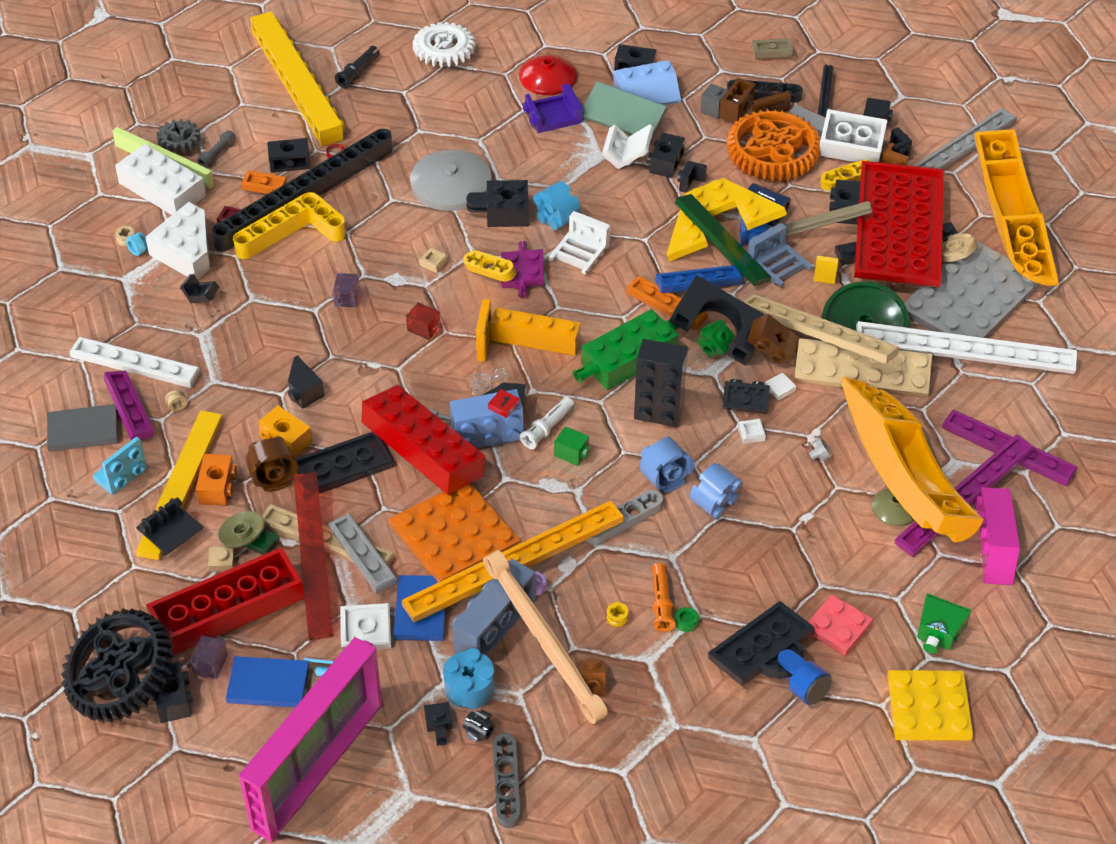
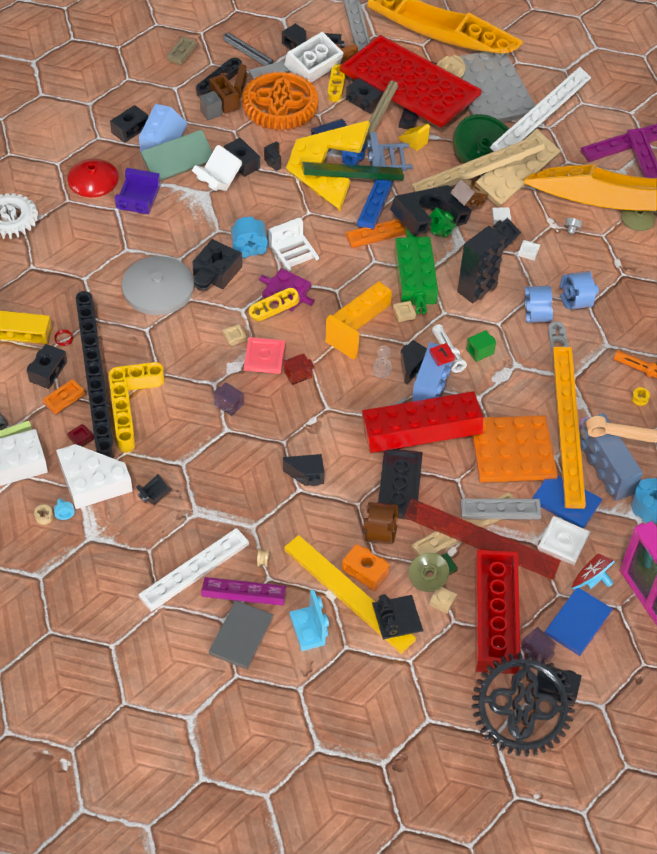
camera: 60 degrees left, 5 degrees up
light orange brick [259,405,313,457] -> none
none -> coral plate [244,337,285,374]
none -> tan plate [393,301,416,322]

